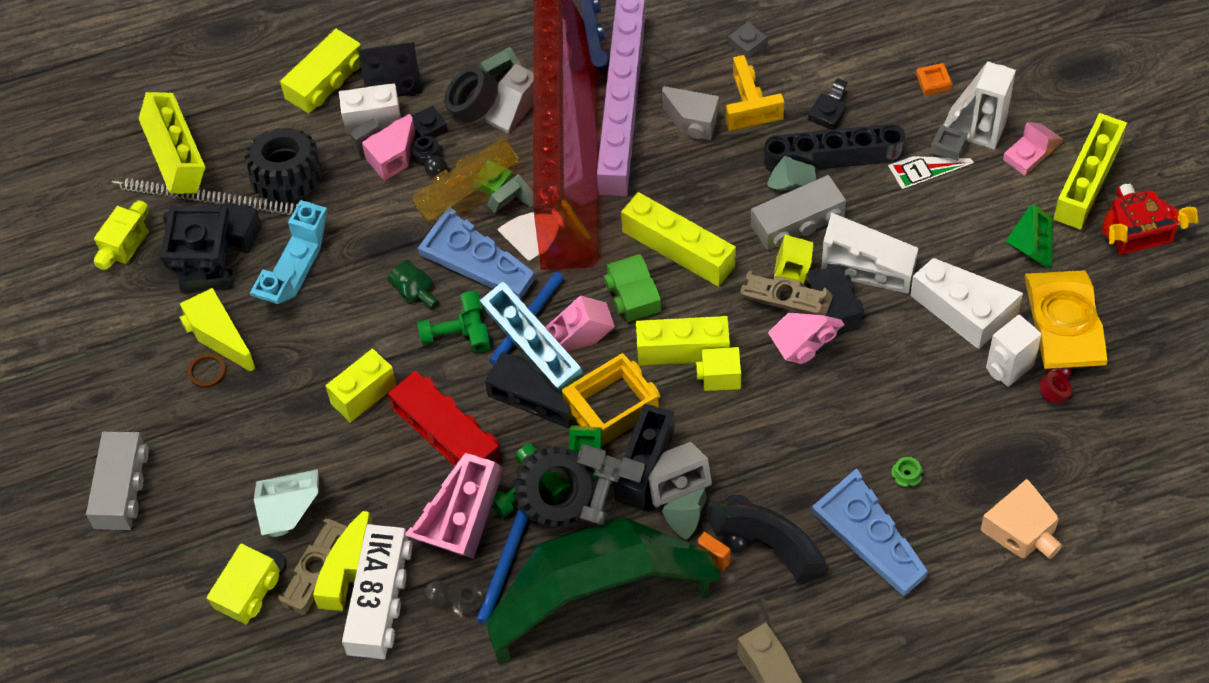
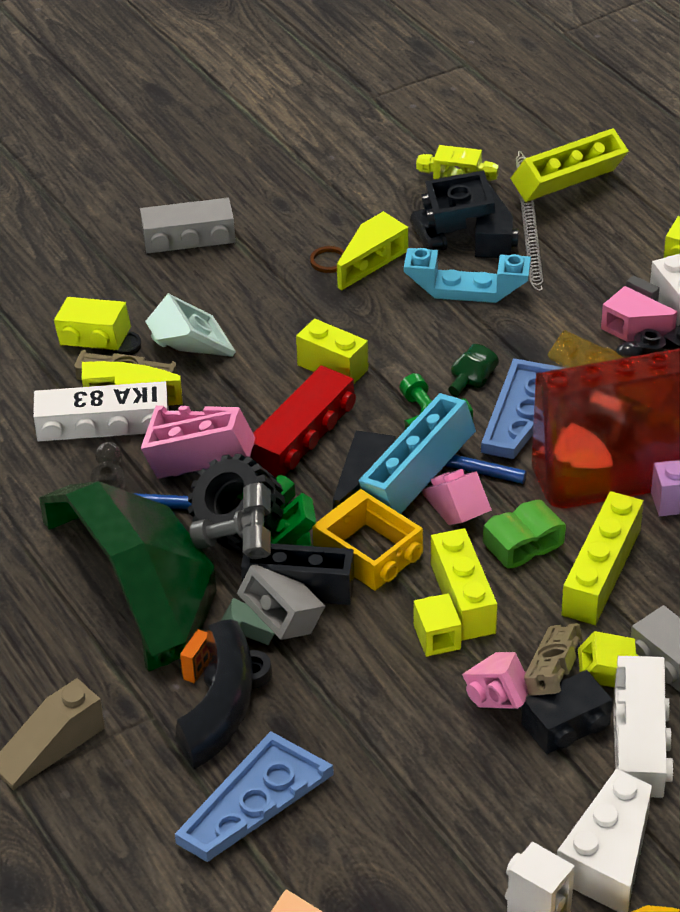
camera: 75 degrees right, 15 degrees down
black tyre [245,127,322,202] -> none
bright green plate [891,457,923,487] -> none

